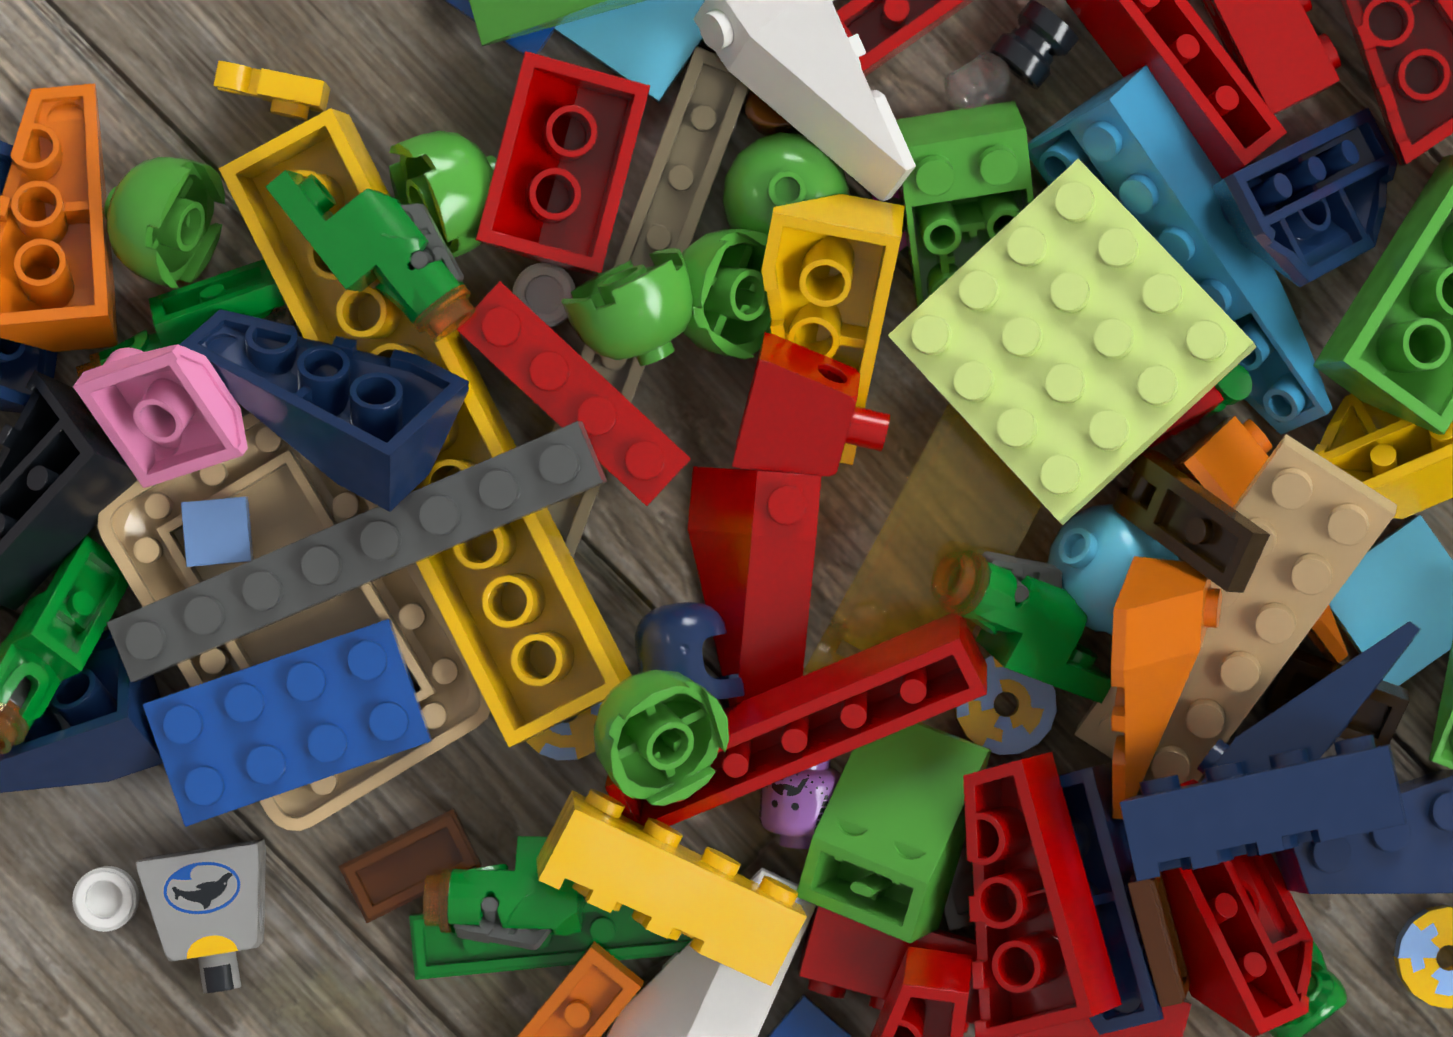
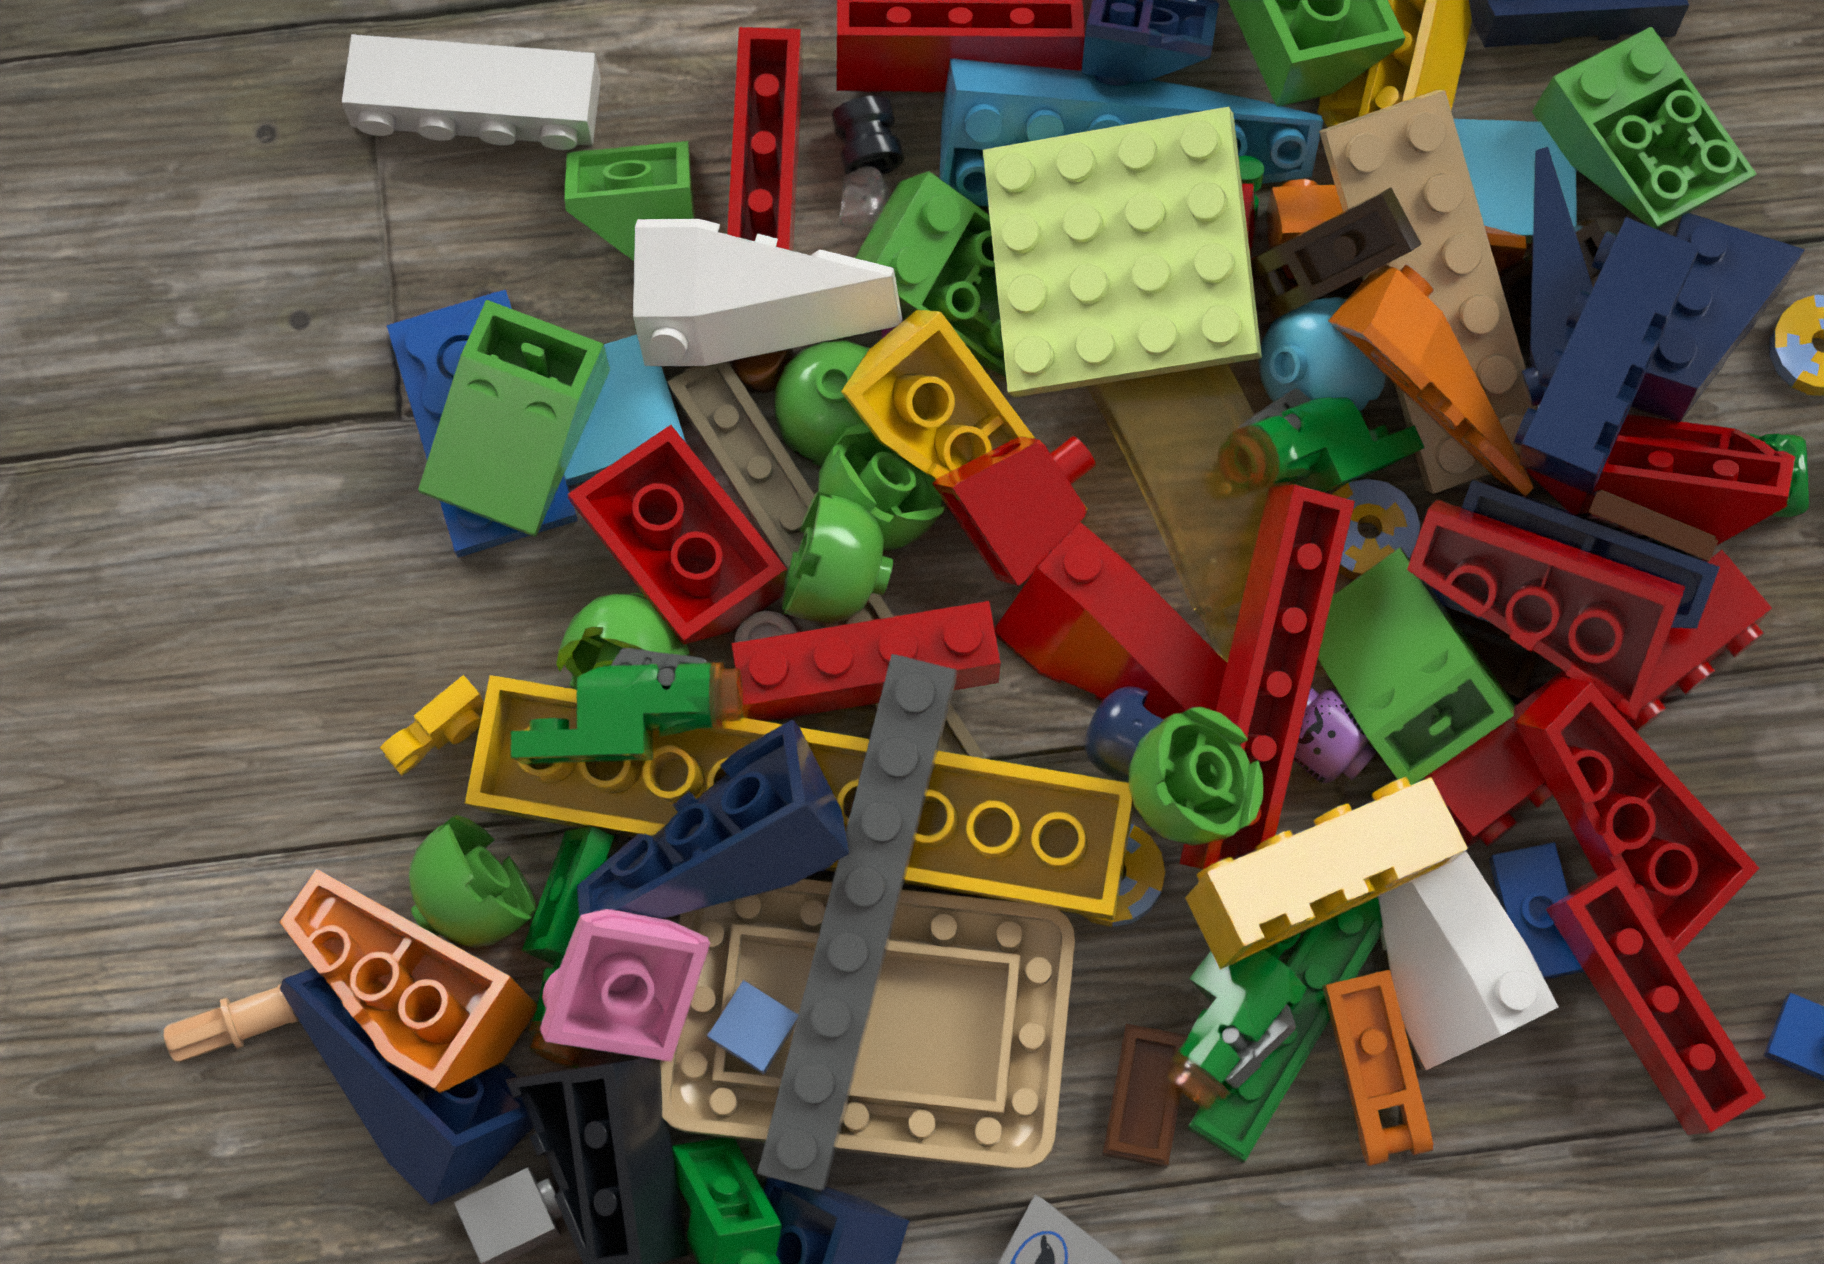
camera: 55 degrees left, 15 degrees down
blue plate [143,619,432,827] -> none

